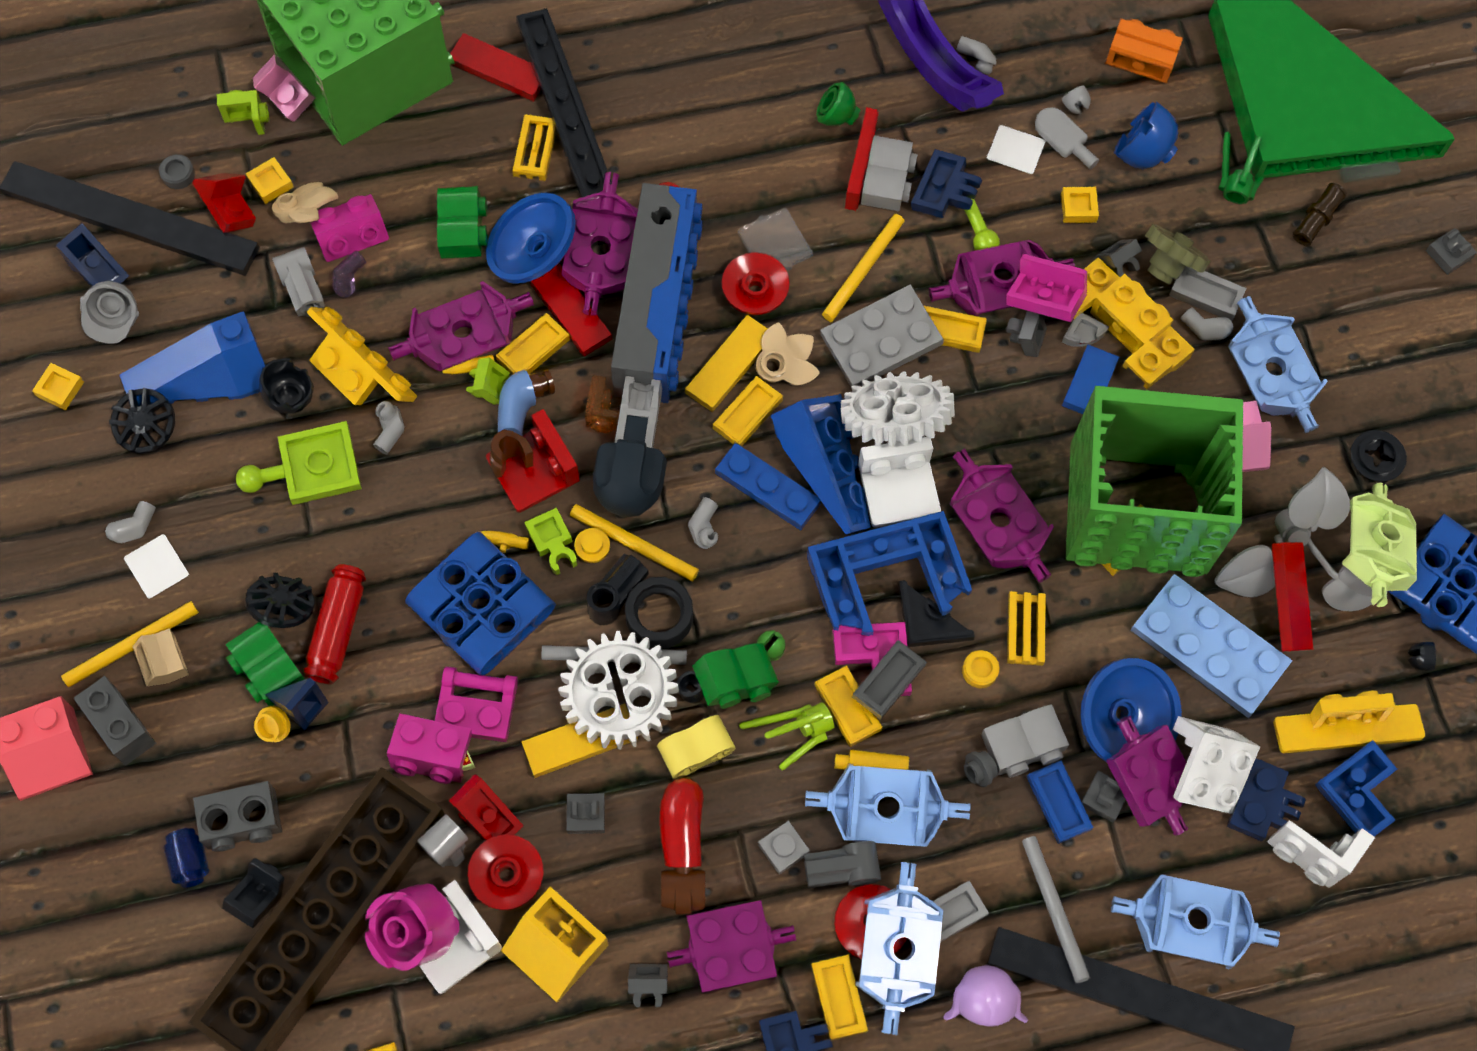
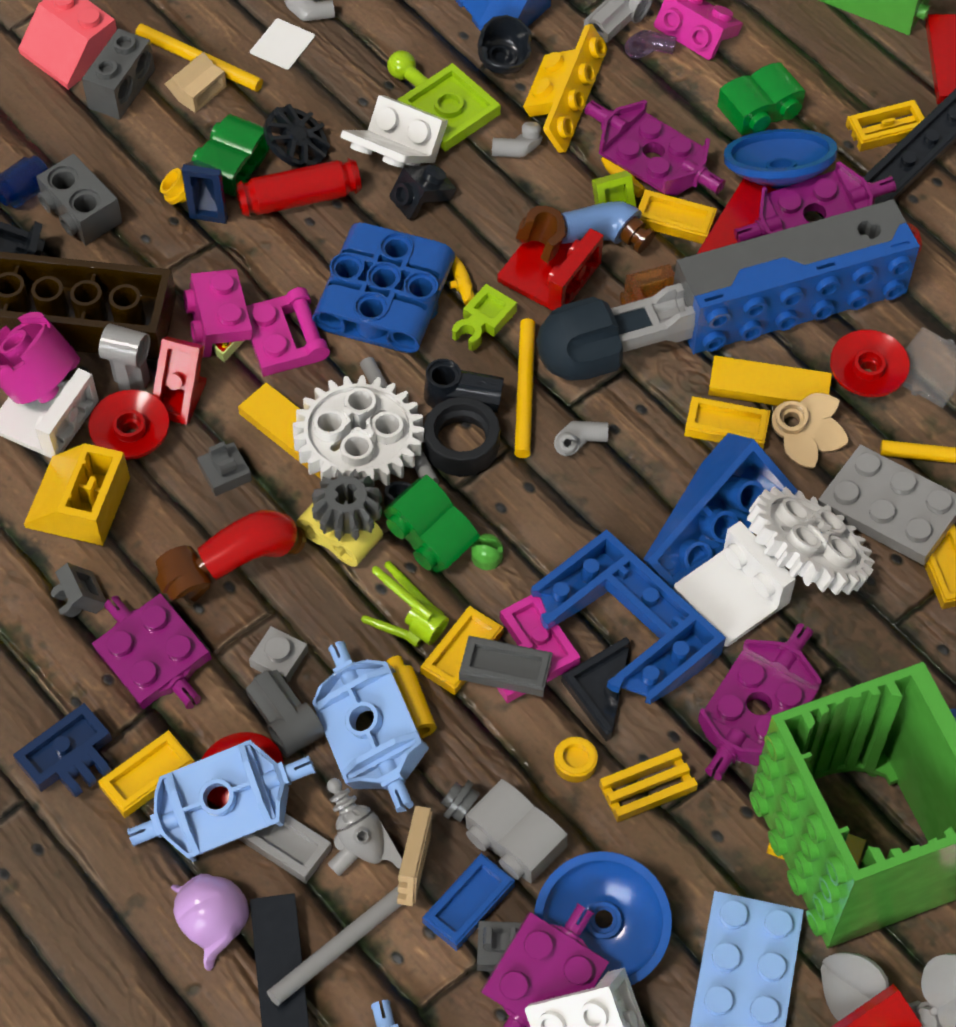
camera: 65 degrees right, 10 degrees down
yellow plate [574,528,610,563] -> none
blue plate [715,443,821,531] -> none
none -> dark grey gear [312,469,382,541]
none -> light grey piece [327,778,402,876]
none -> white bracket [340,95,448,168]
none -> black bracket [390,165,457,219]
none -> tan tile [397,806,432,906]

